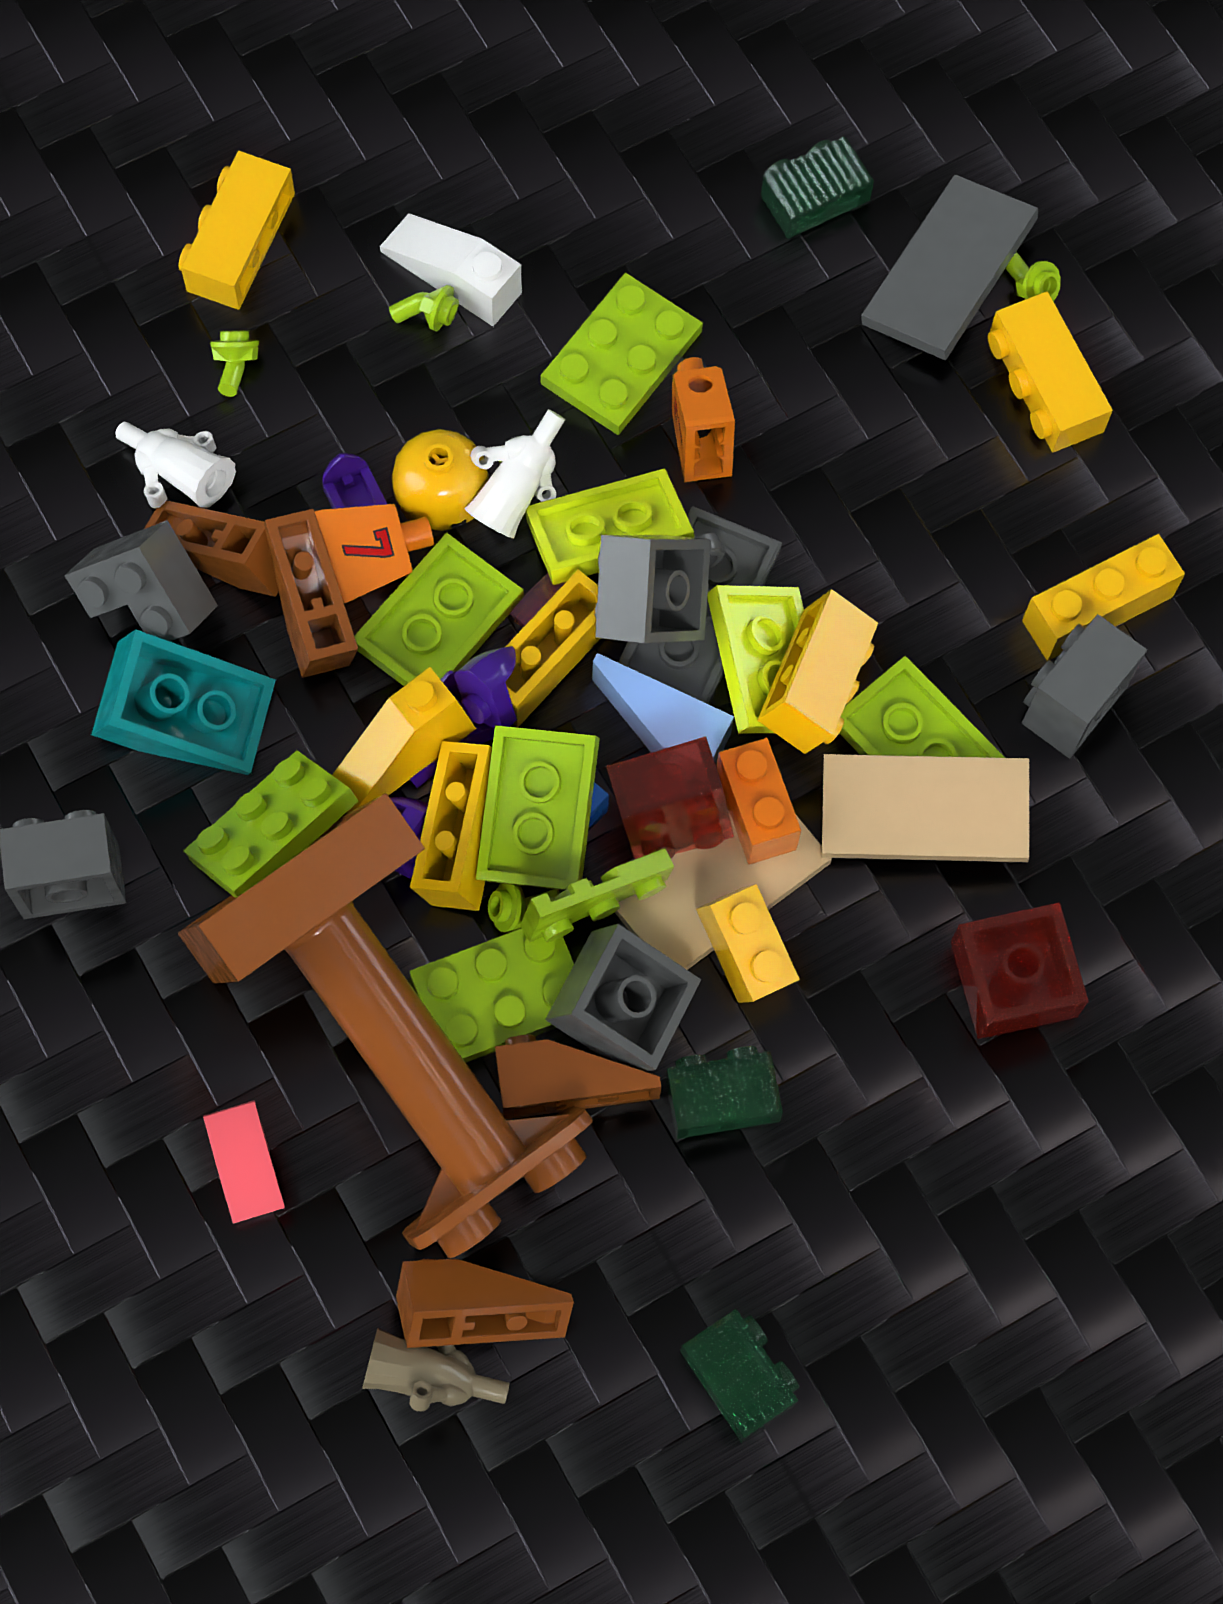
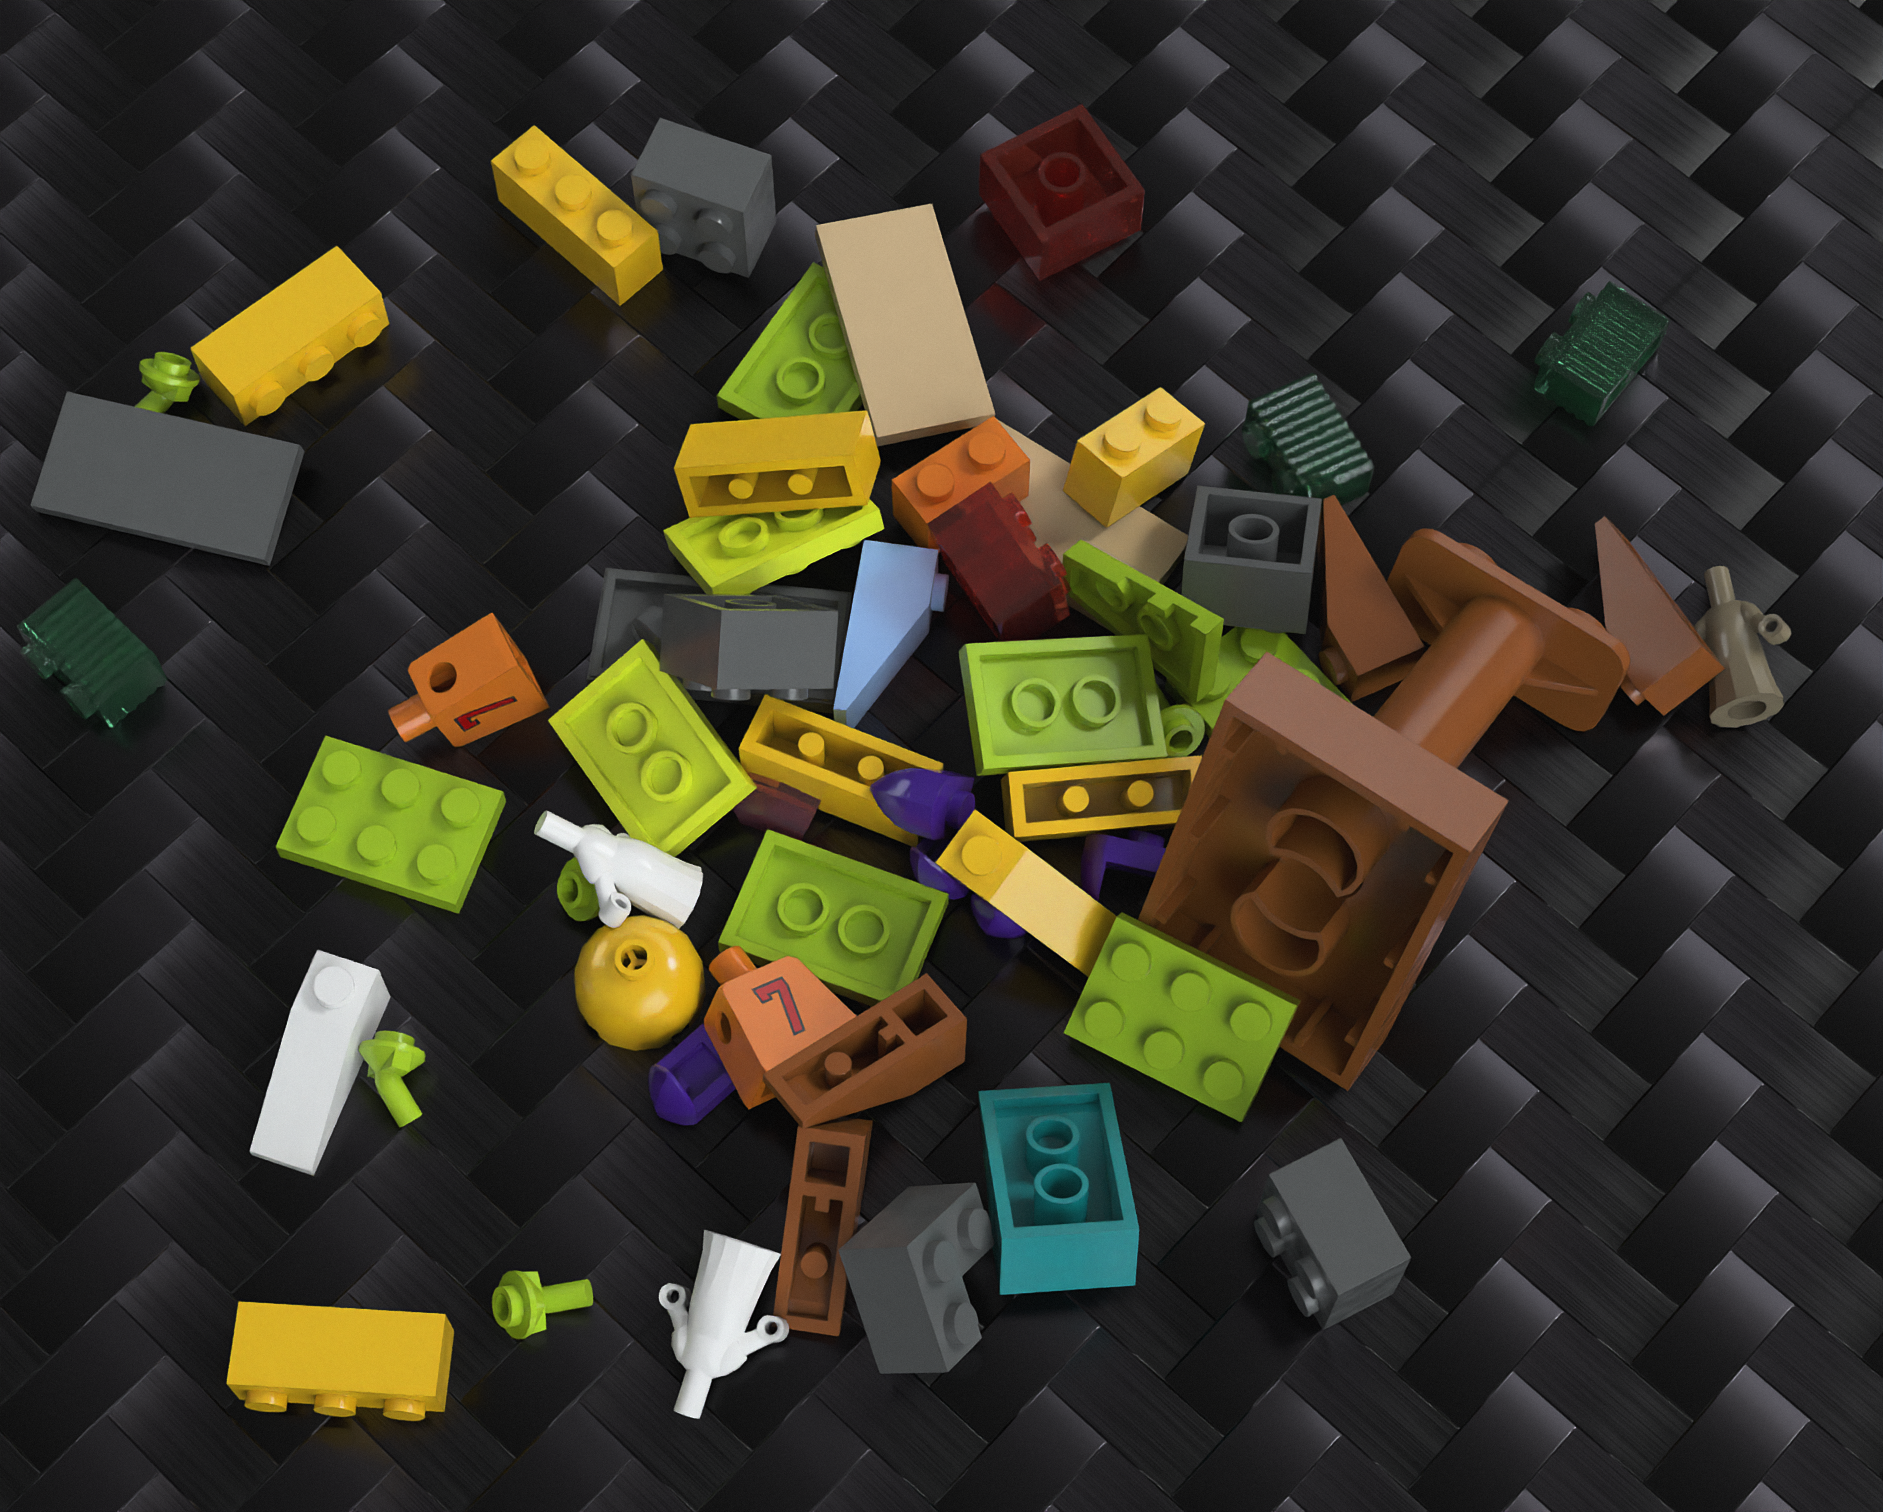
camera: 105 degrees left, 5 degrees down
coral slope [203,1100,285,1224] -> none

